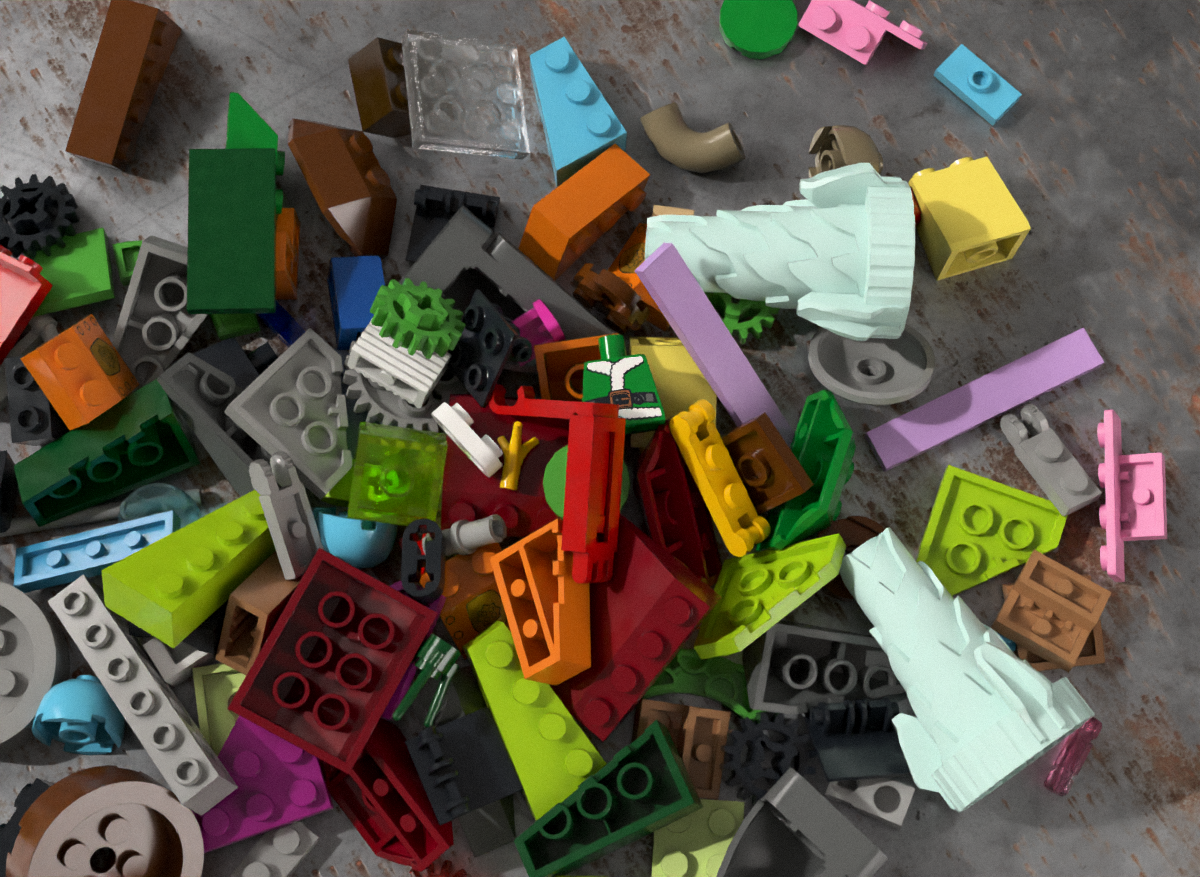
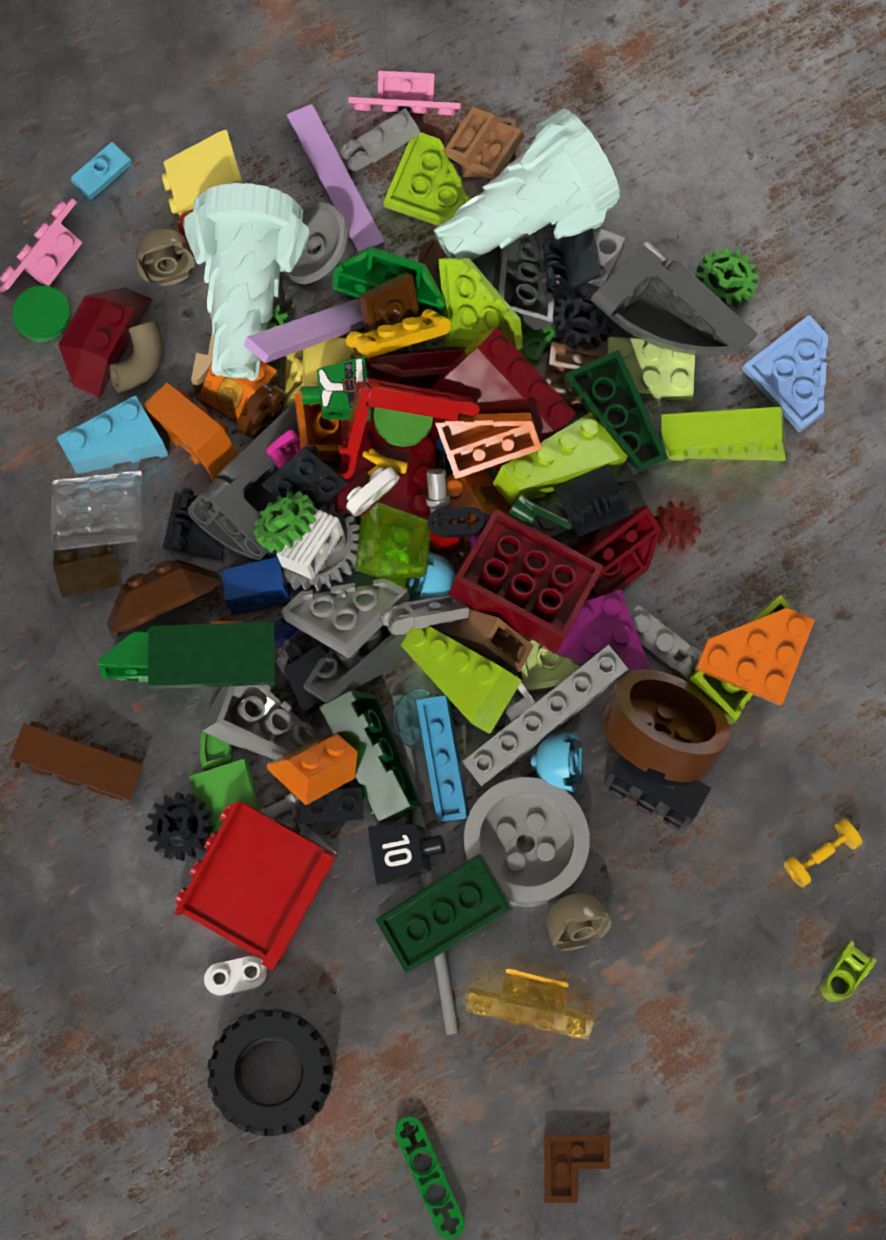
camera: 90 degrees left, 0 degrees up
none -> dark red wedge [58,288,152,398]

